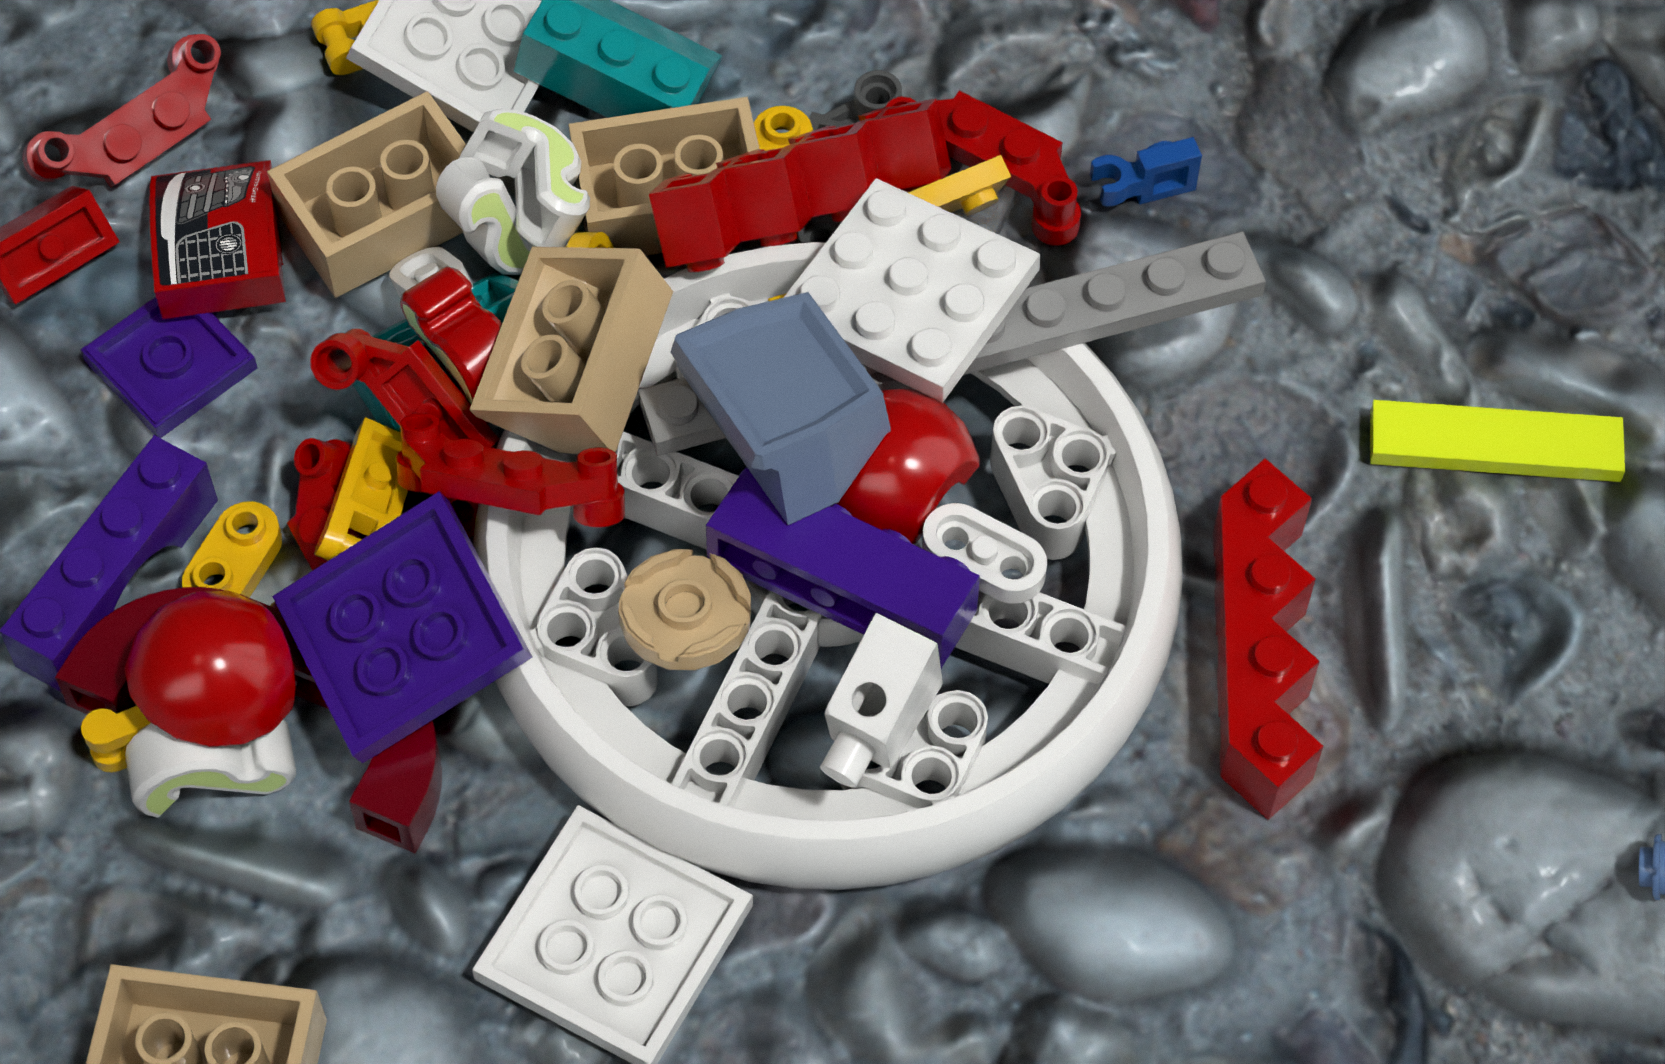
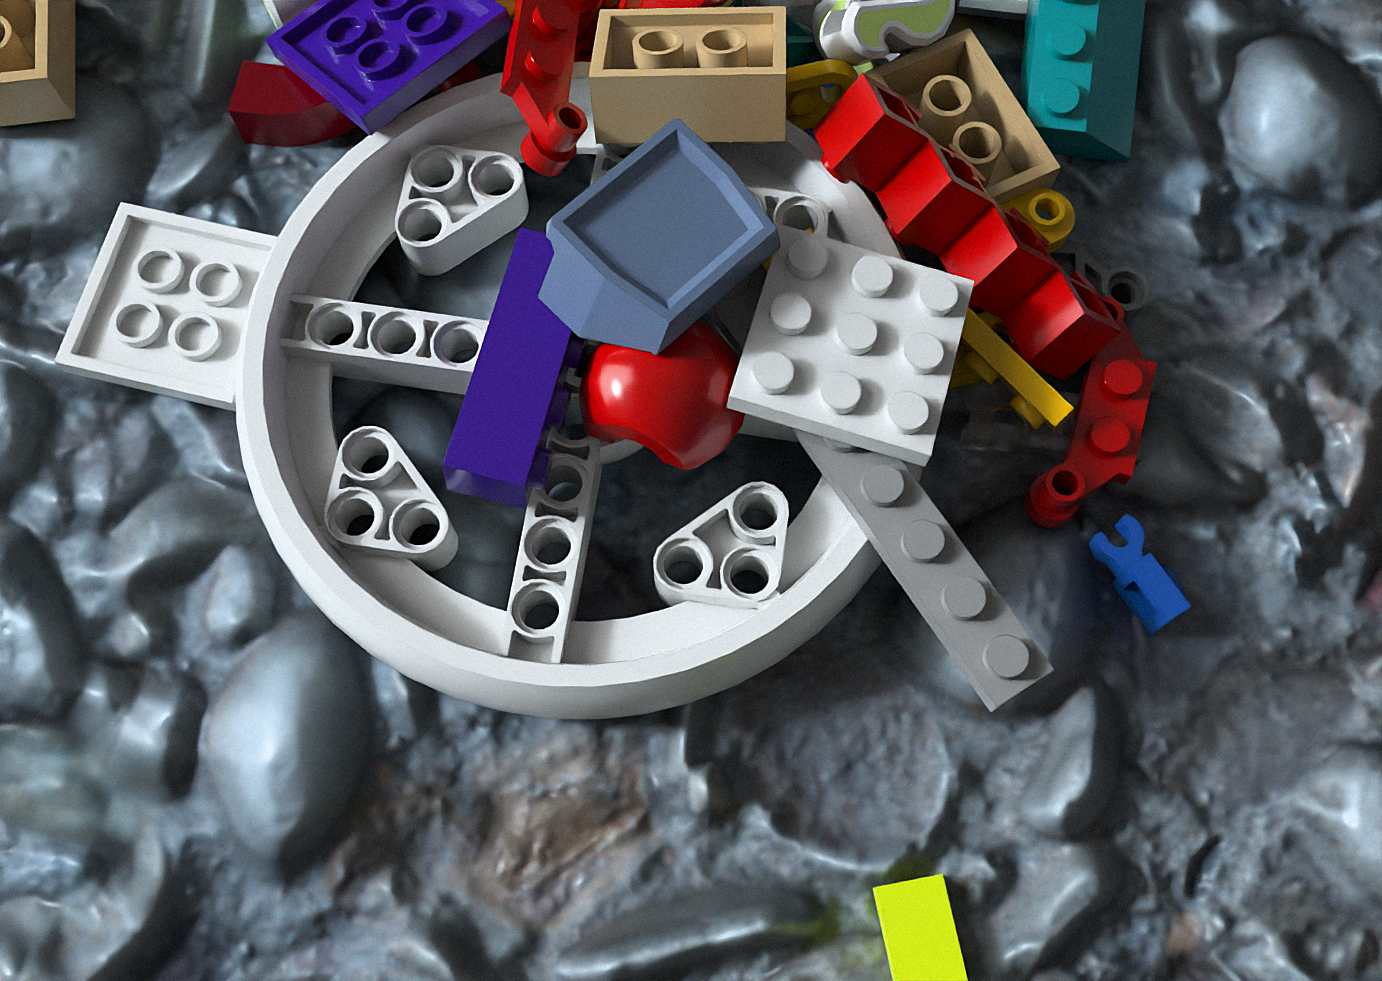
camera: 75 degrees right, 10 degrees up
tan tile [618,549,751,670] -> none
white torso [820,613,943,788] -> none
white plate [922,503,1047,604] -> none
red brick [1213,458,1324,820] -> none

